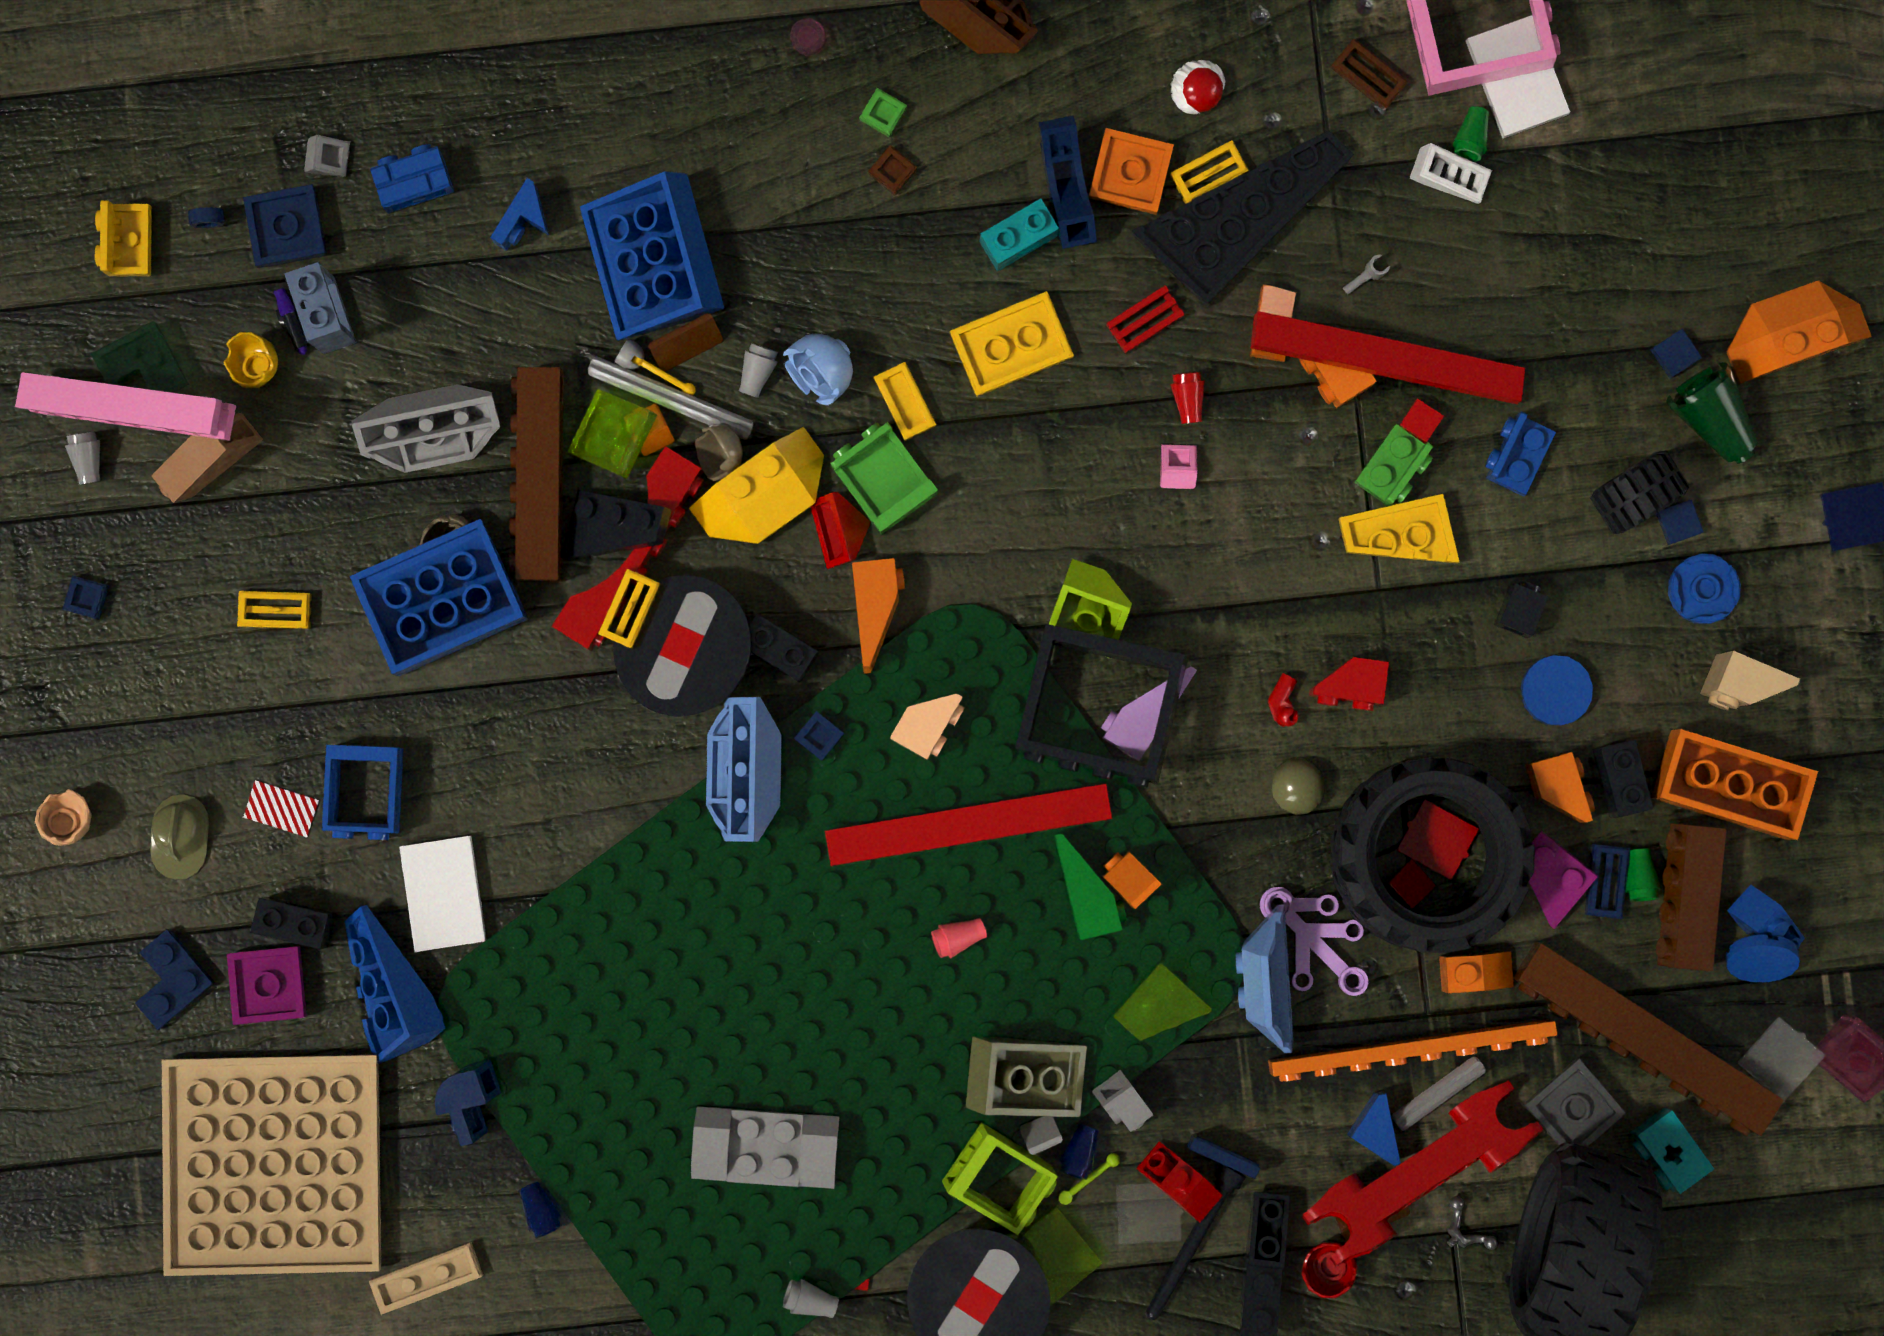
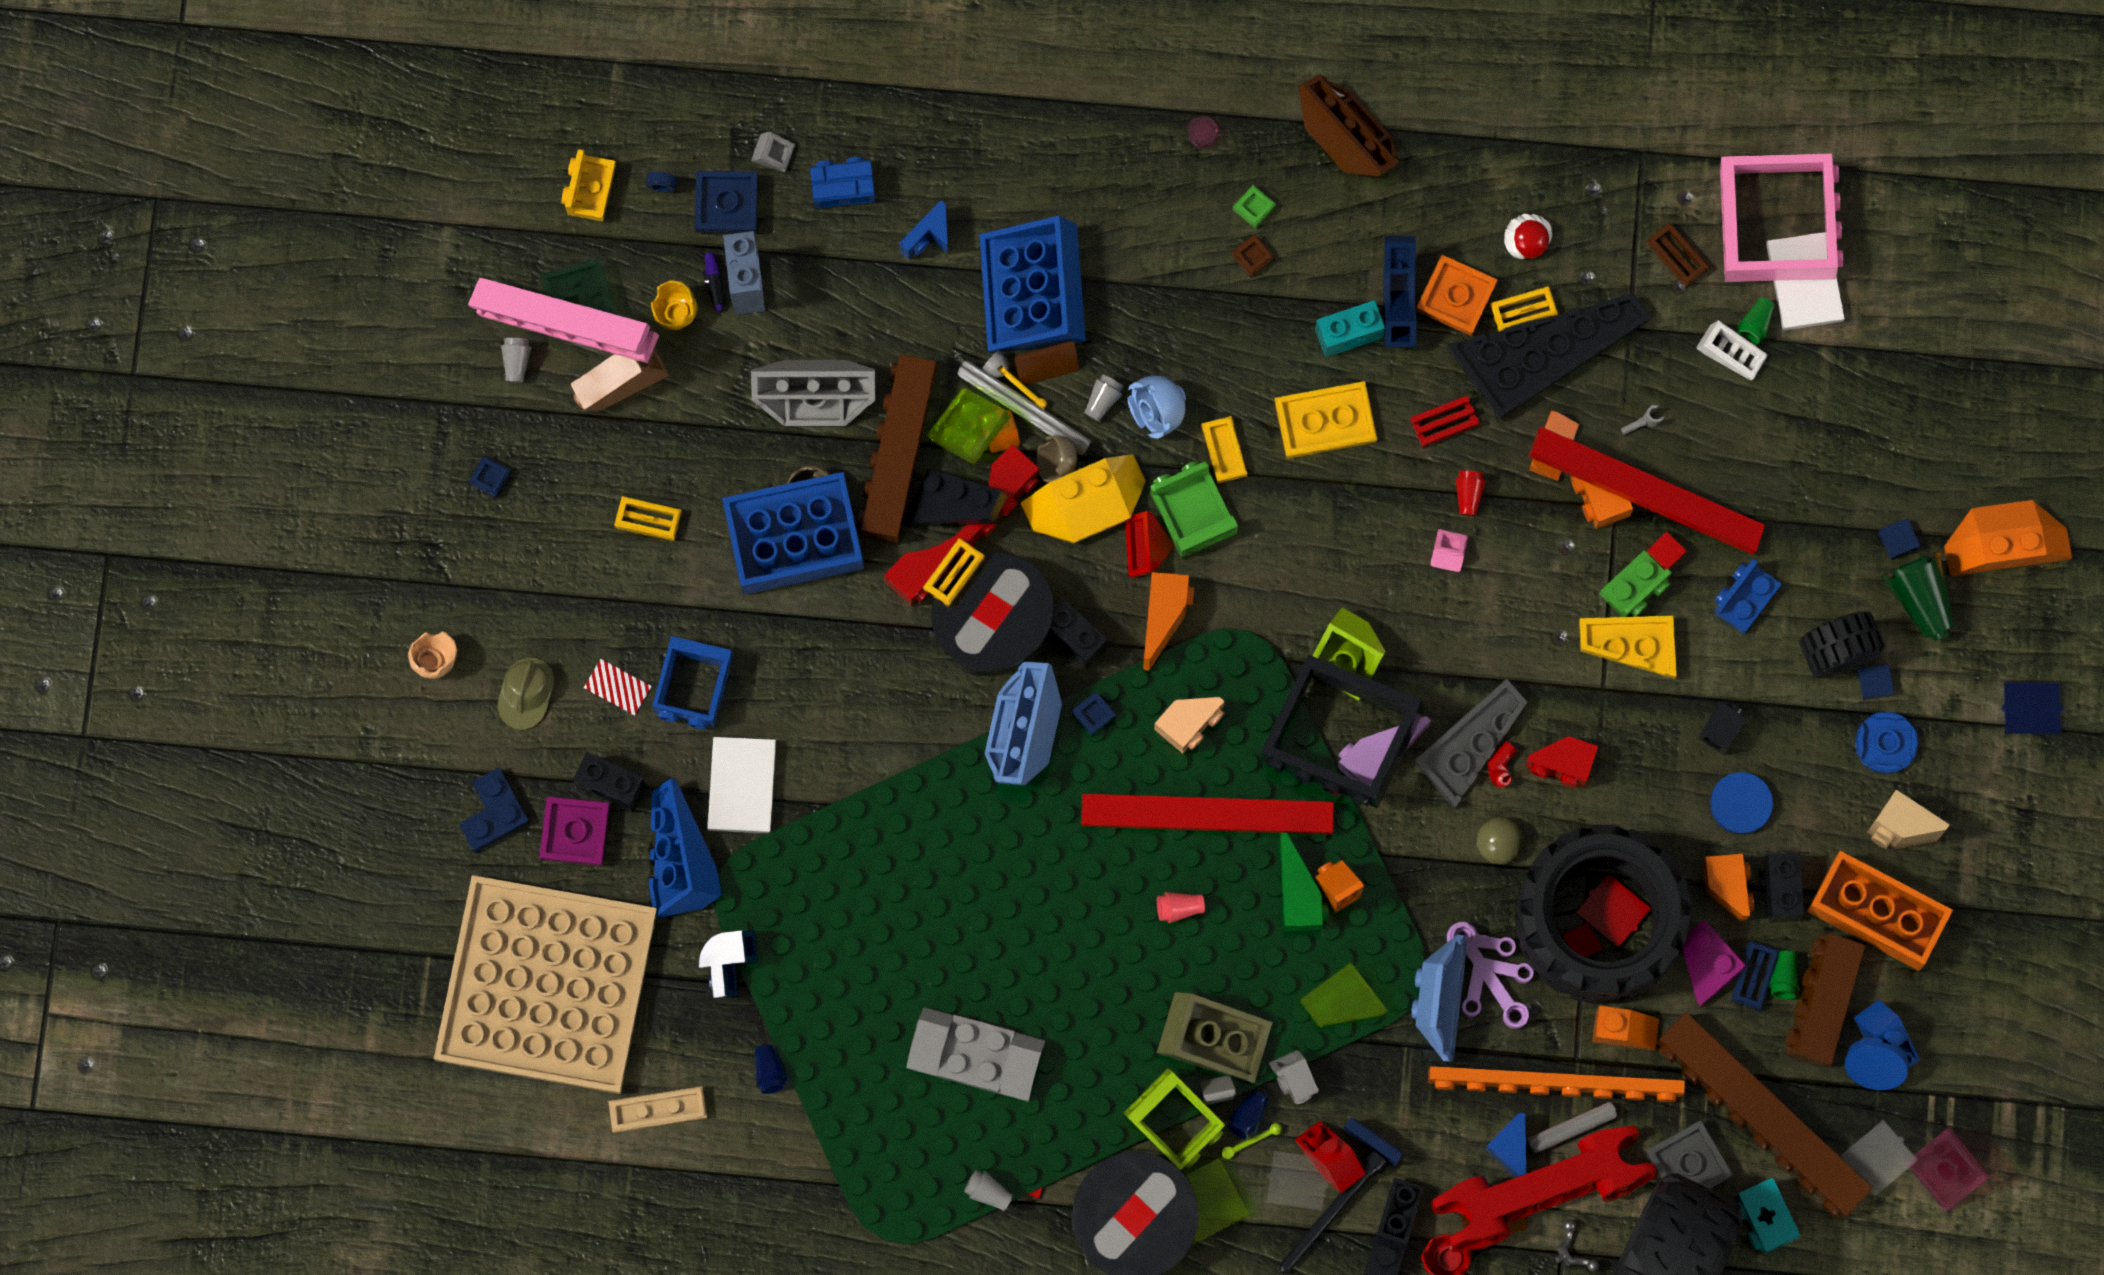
camera: 15 degrees right, 10 degrees down
none -> dark grey wing [1413,679,1527,808]

